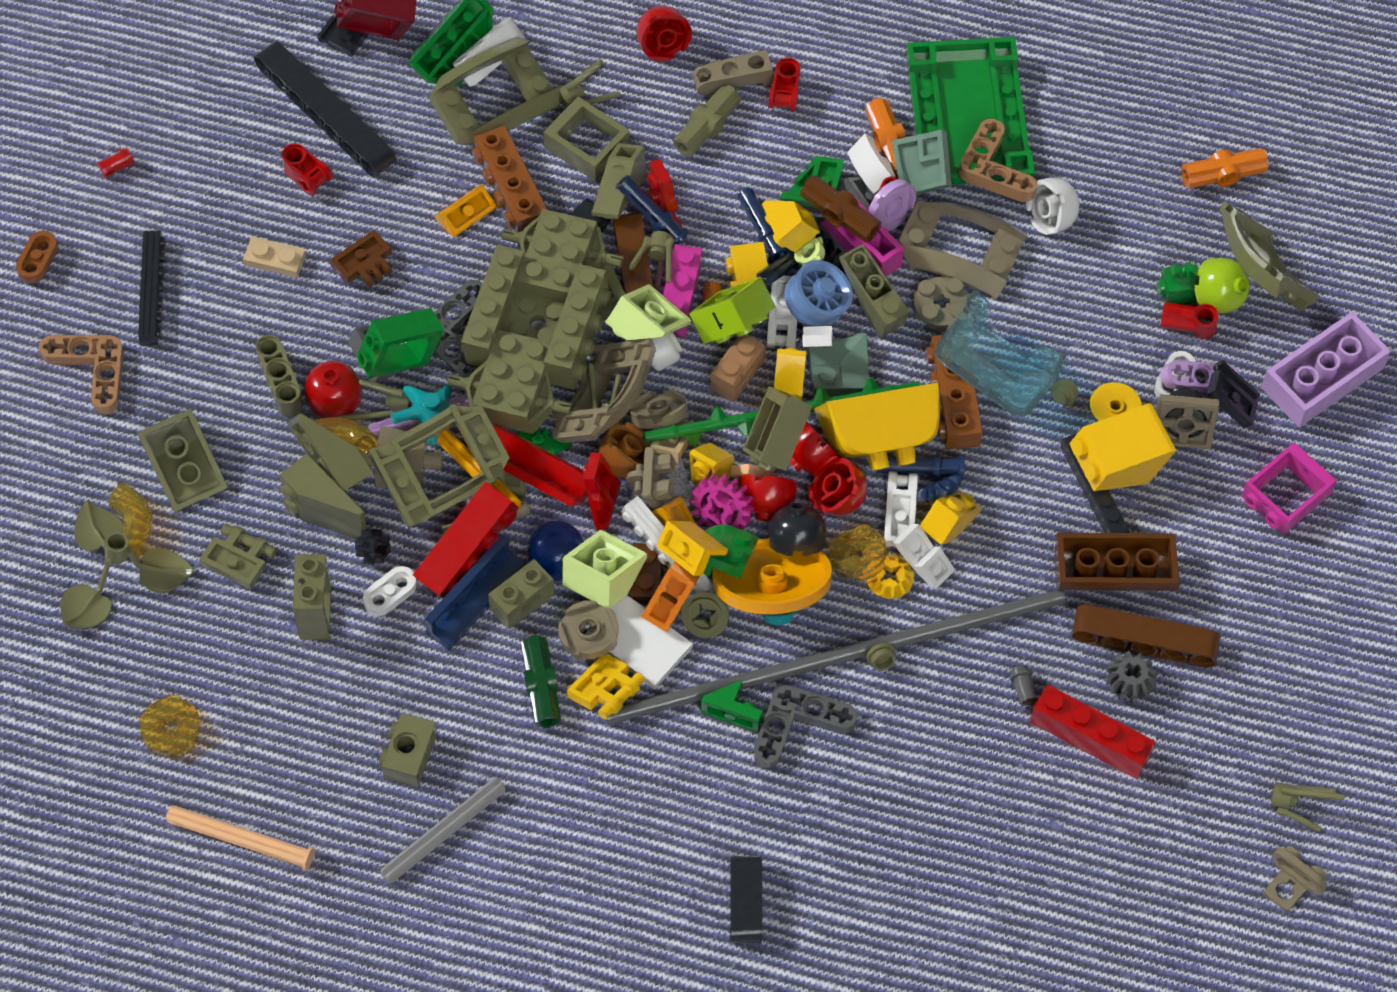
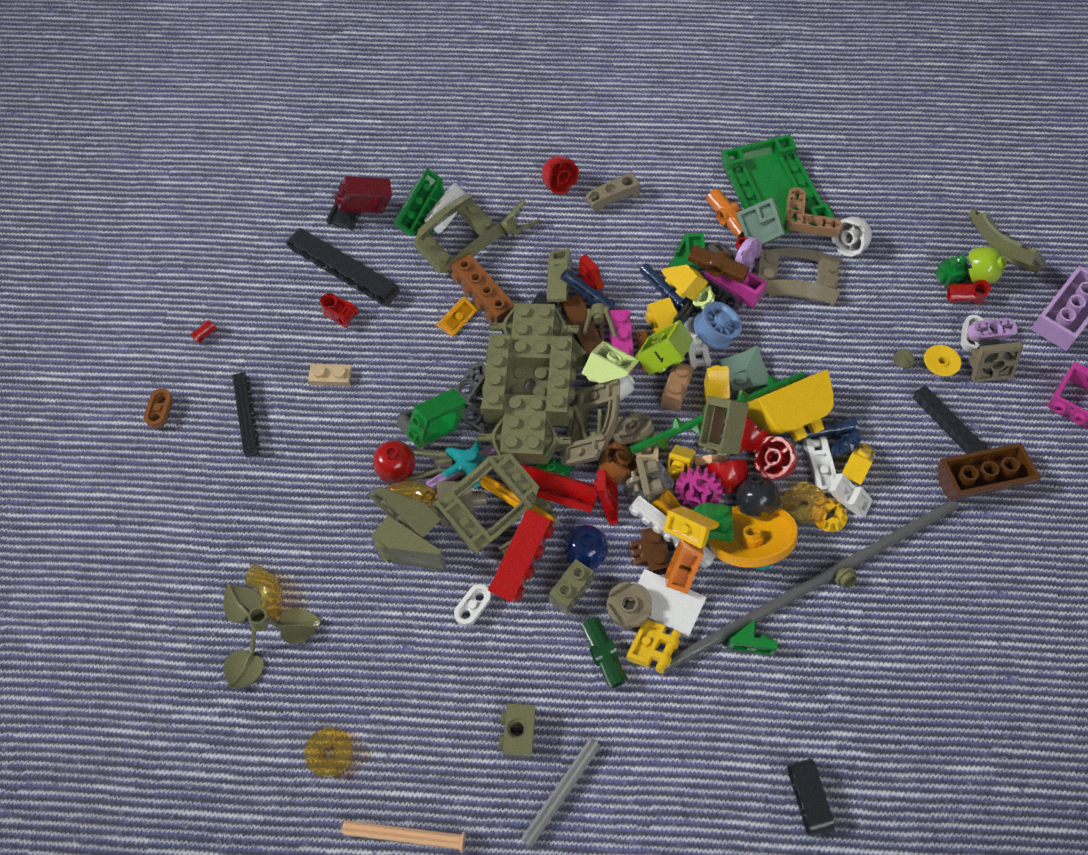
camera: 10 degrees left, 0 degrees up
medium nougat beam [39,335,124,415] -> none
olive slope [137,408,228,512] -> none
olive plate [199,523,277,590] -> none
olive beam [256,335,303,418] -> none
olive window [293,554,332,640] -> none
reddish brown hinge [329,229,393,288] -> none
black gear [354,529,391,565] -> none
dark blue fence [425,535,526,651] -> none
olive window [543,96,631,182] -> none
yellowish green slope [562,530,647,608] -> none
olive piece [673,85,741,157] -> none
olive gear [681,590,730,638] -> none
dark grey beam [753,685,857,769] -> none
red piece [768,57,800,112] -> none
white slope [803,326,833,347] -> none
olive slope [839,244,910,338] -> none
white slope [847,133,895,195] -> none
dark tan plate [913,277,970,331] -> none
dark orange brick [926,333,982,450] -> none
clear light blue windscreen [935,289,1066,417] -> none
dark grey pin [1009,665,1038,706] -> none
red brick [1030,684,1156,780] -> none
yellow slope [1069,403,1176,491] -> none
reddish brown beam [1071,605,1221,668] -> none
dark grey gear [1105,650,1157,704] -> none
orange piece [1181,148,1269,189] -> none
black plate [1206,360,1260,428] -> none

